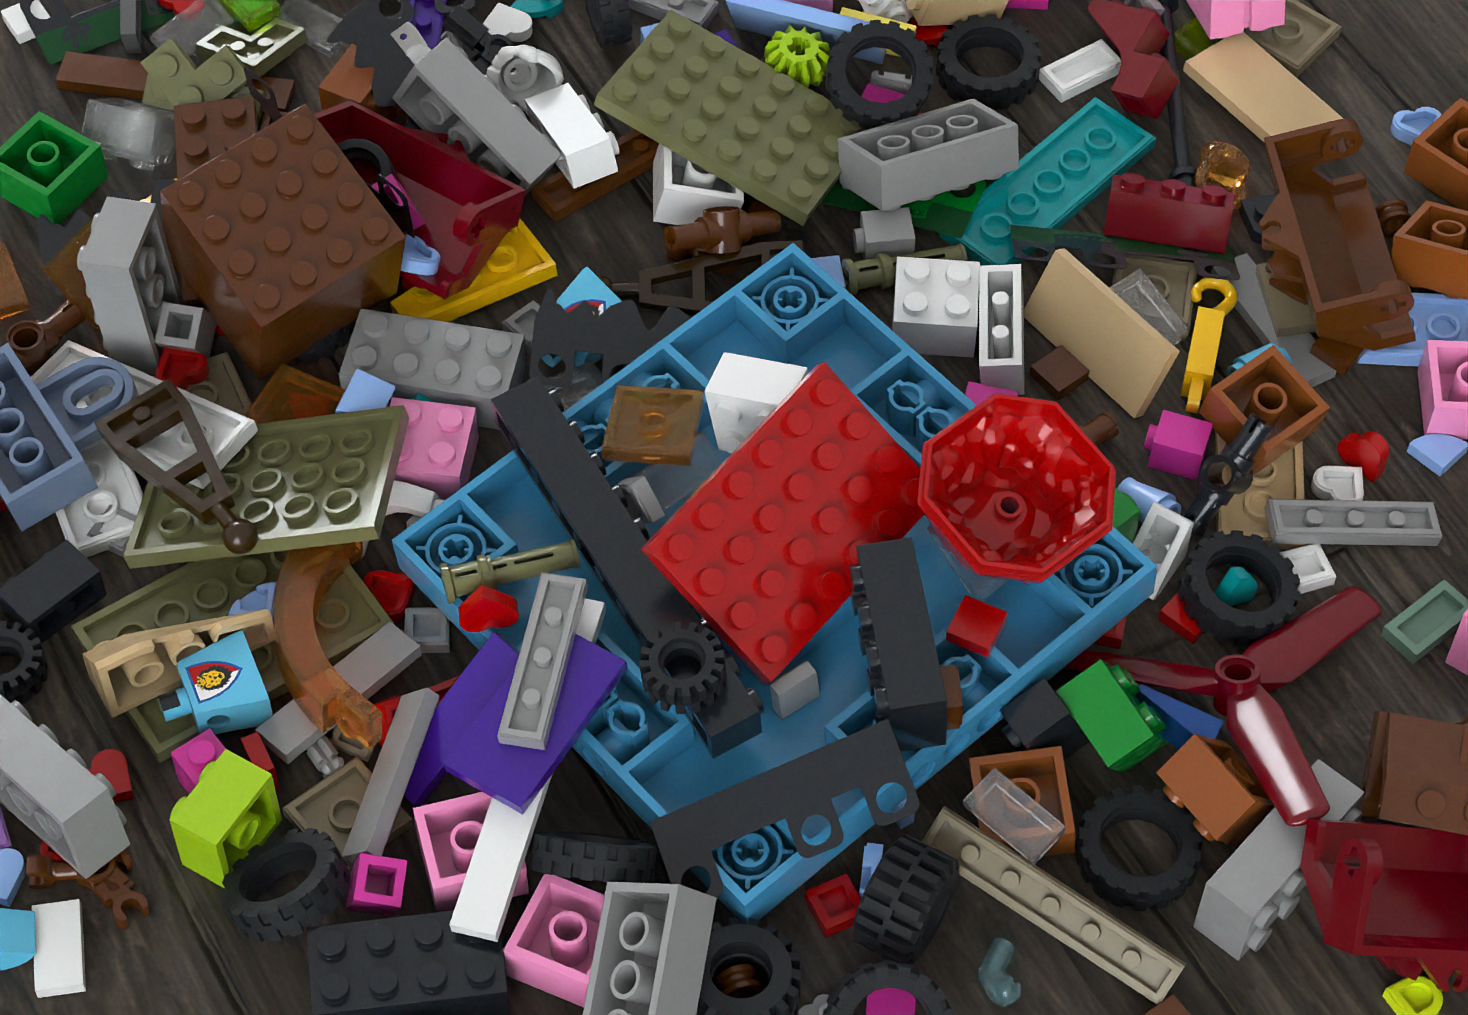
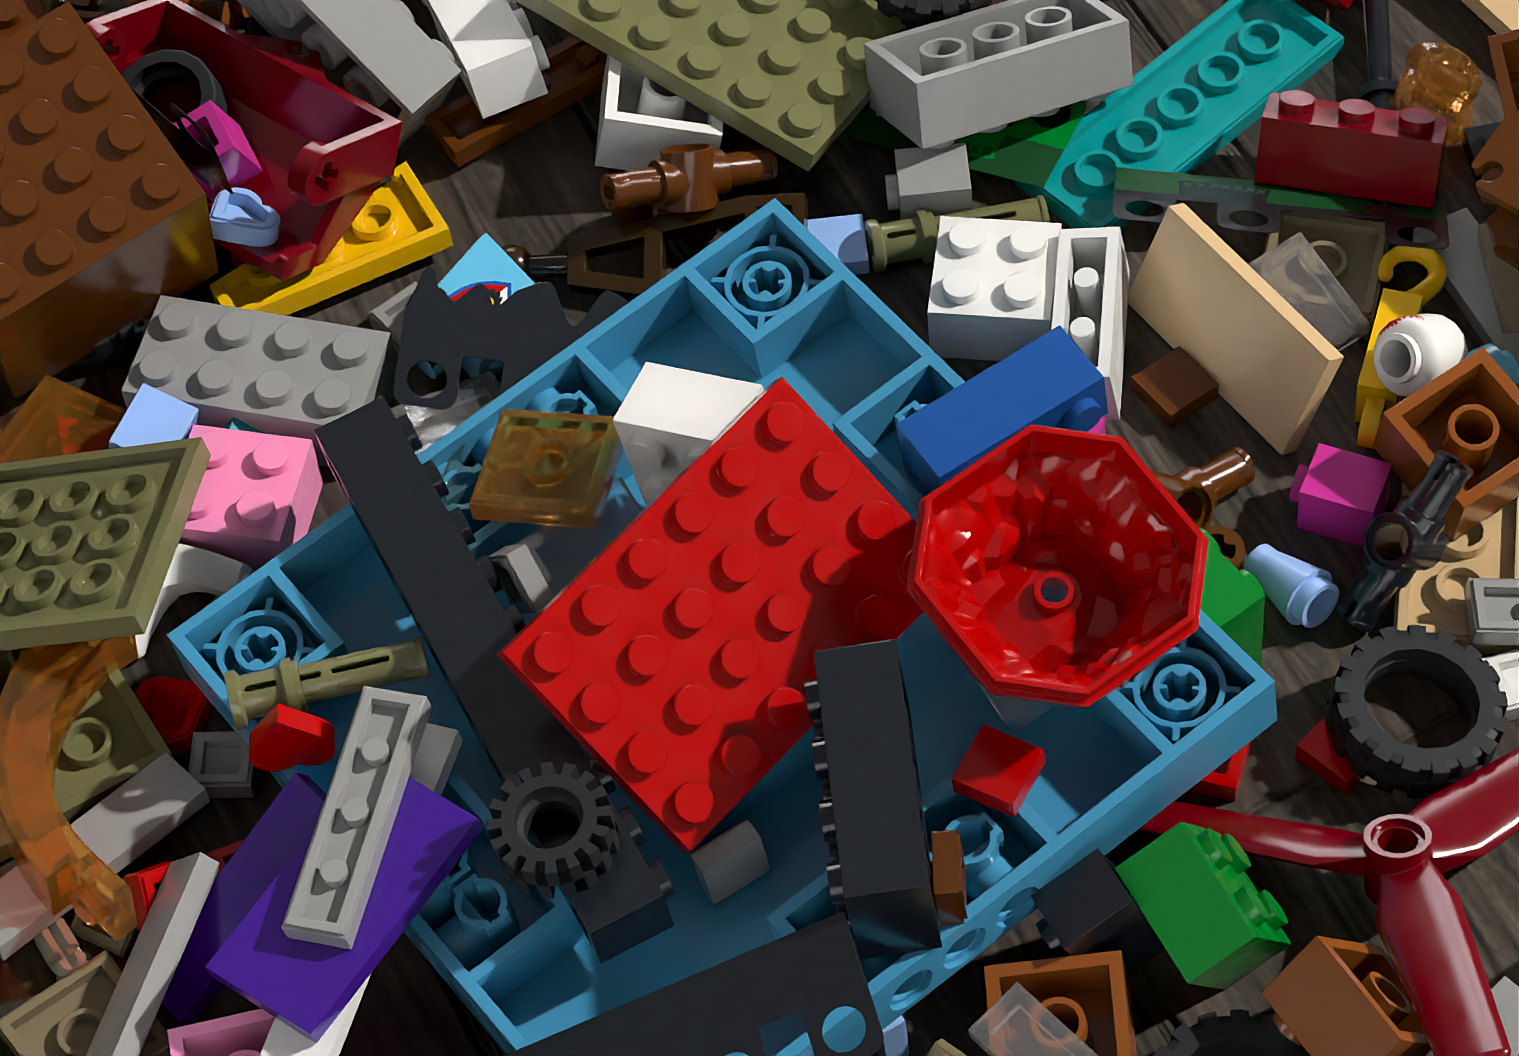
camera: 10 degrees right, 0 degrees up
white slope [1133,502,1194,600] -> none
blue slope [1136,684,1224,749] -> none
teal tile [1214,567,1257,606] -> none
none -> blue brick [896,325,1108,493]
none -> white head [1373,313,1468,397]

